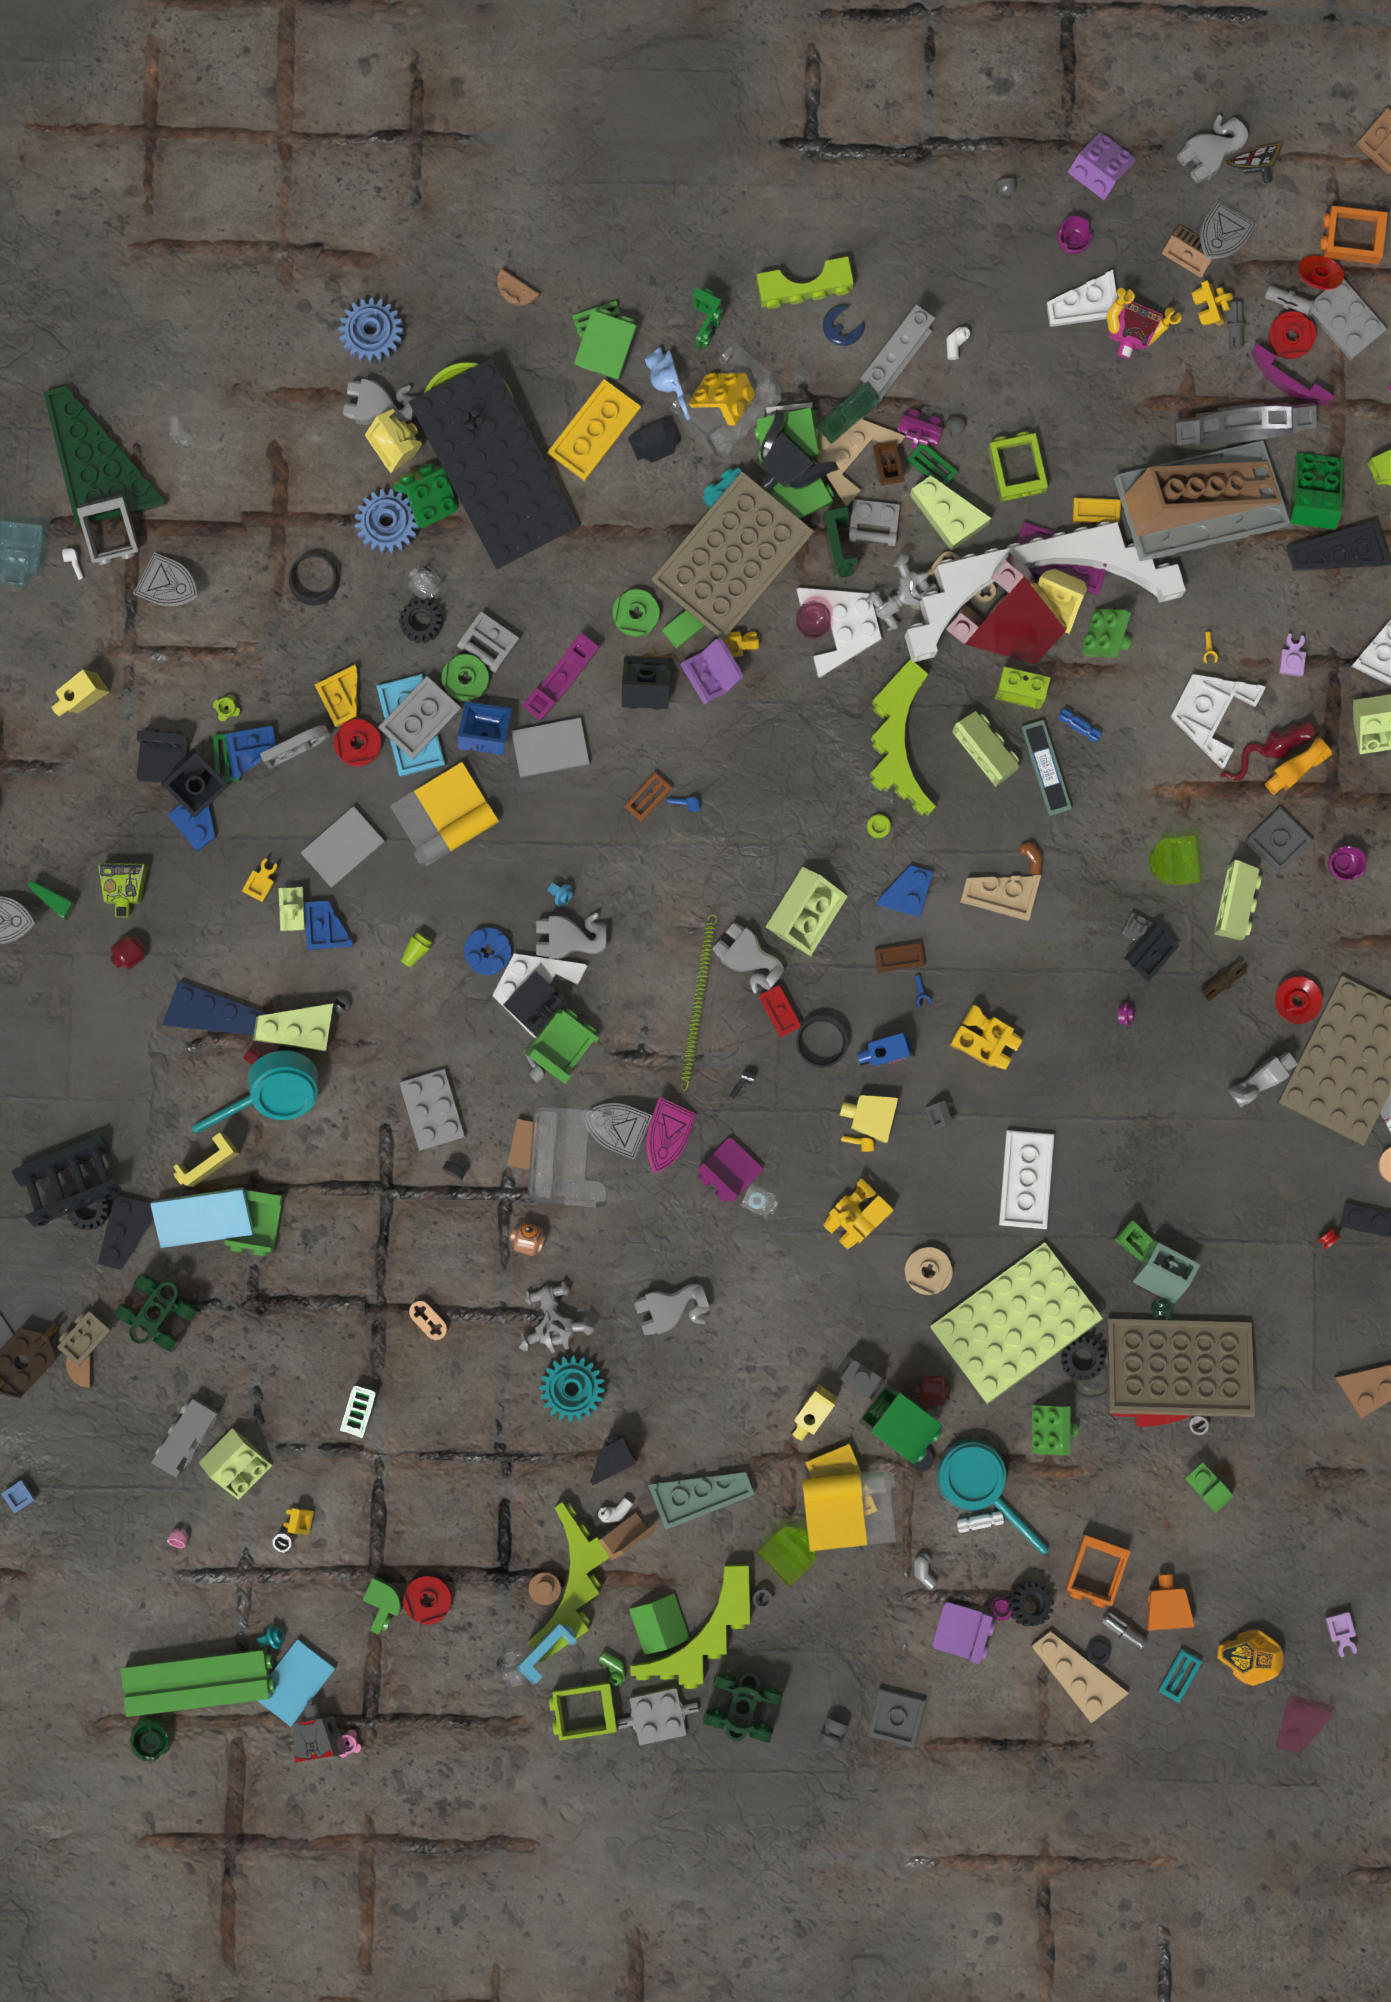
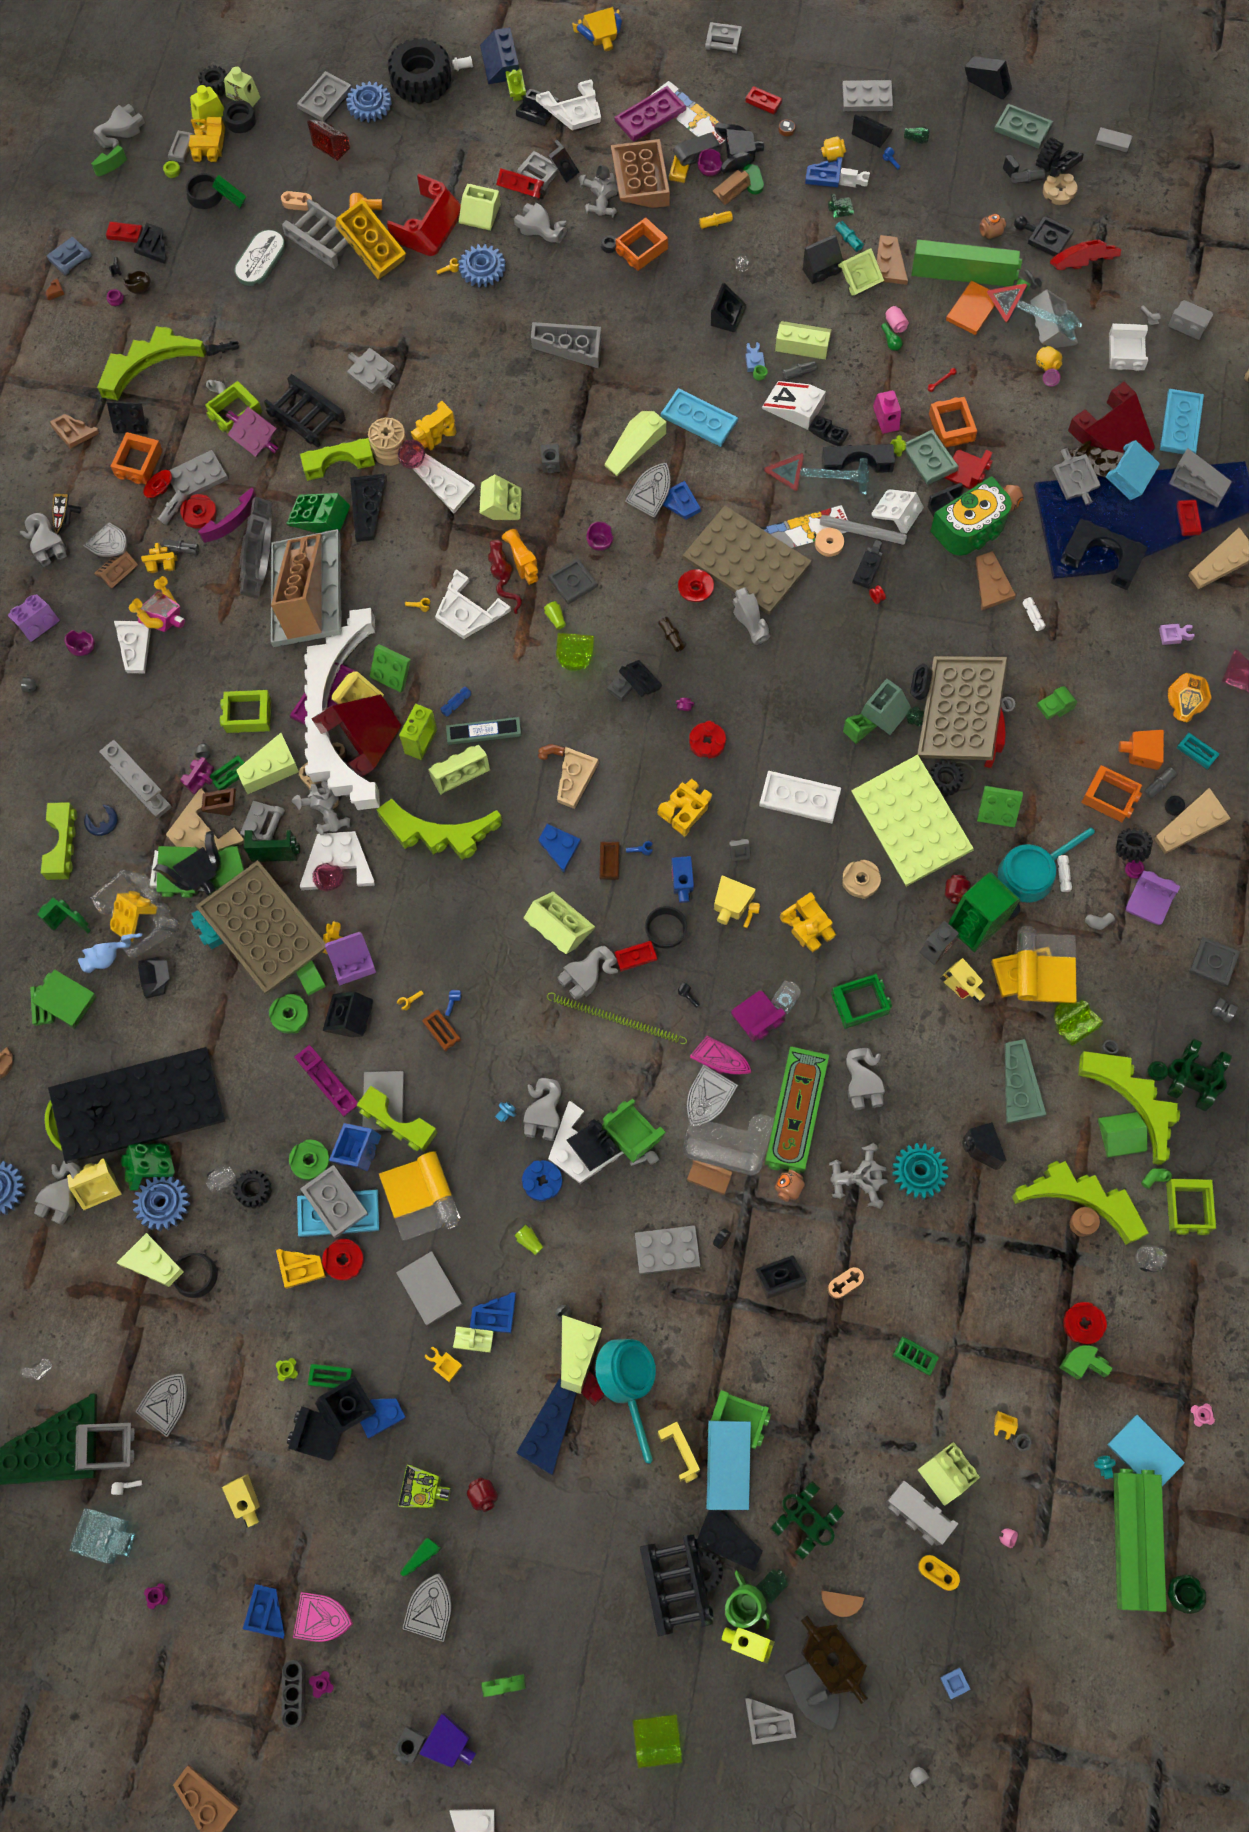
camera: 80 degrees left, 15 degrees down
dark tan bracket [57,1311,112,1366] -> none
blue wing [225,726,276,779] -> none
light grey tile [260,725,330,769] -> none
dark grey torso [293,1704,345,1763] -> none
light grey plate [457,612,520,673] -> none
medium azure panel [516,1624,577,1684] -> none
yellow plate [547,379,641,482] -> none
white arm [598,1497,633,1523] -> none
medium nougat panel [598,1513,657,1560] -> none
light grey plate [617,1687,699,1745] -> none
clear green plate [817,382,883,444] -> none
lime tile [867,814,891,839] -> none
white arm [947,327,970,360] -> none
yellow tile [1072,498,1121,524] -> none
yellowish green slope [1214,860,1262,940] -> none
lavender plate [1278,634,1306,677] -> none
none -> yellowish green wing [117,1233,184,1287]
none -> lime arch [357,1086,438,1152]
none -> yellow hand [397,991,423,1010]
none -> lime cone [544,601,566,630]
none -> red plate [689,721,726,759]
none -> neon yellow torso [722,1627,775,1663]
none -> bright green piece [725,1570,771,1630]
none -> black slope [756,1255,807,1299]
none -> clear green bracket [756,1569,789,1604]
none -> brick [765,1046,829,1174]
none -> green window [831,974,892,1029]
none -> black plate [910,664,932,700]
none -> yellow plate [918,1555,960,1591]
none -> white axle [1023,597,1045,631]
none -> dark green plate [1148,1061,1168,1081]

